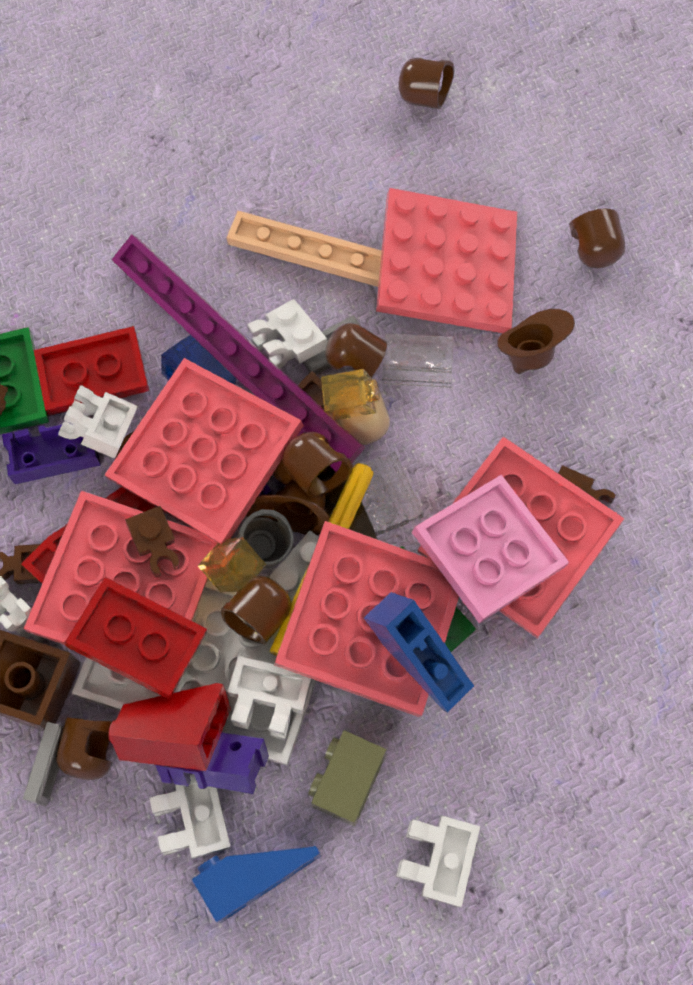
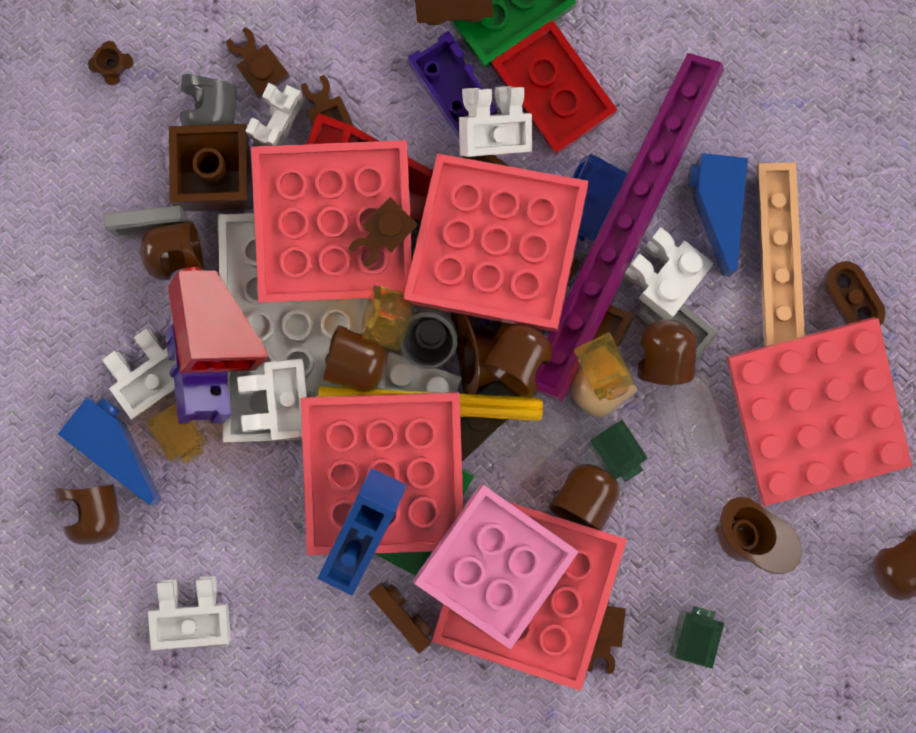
camera: 65 degrees right, 15 degrees up
red plate [65,577,207,700] -> none
olive brick [308,730,387,827] -> none
none -> reddish brown helmet [55,484,120,545]
none -> clear yellow brick [146,403,209,464]
none -> reddish brown plate [368,582,432,654]
none -> reddish brown helmet [549,464,620,531]
none -> clear green brick [587,419,648,482]
none -> clear green brick [669,605,725,669]
none -> blue slope [688,153,748,277]
none -> reddish brown plate [824,261,886,326]

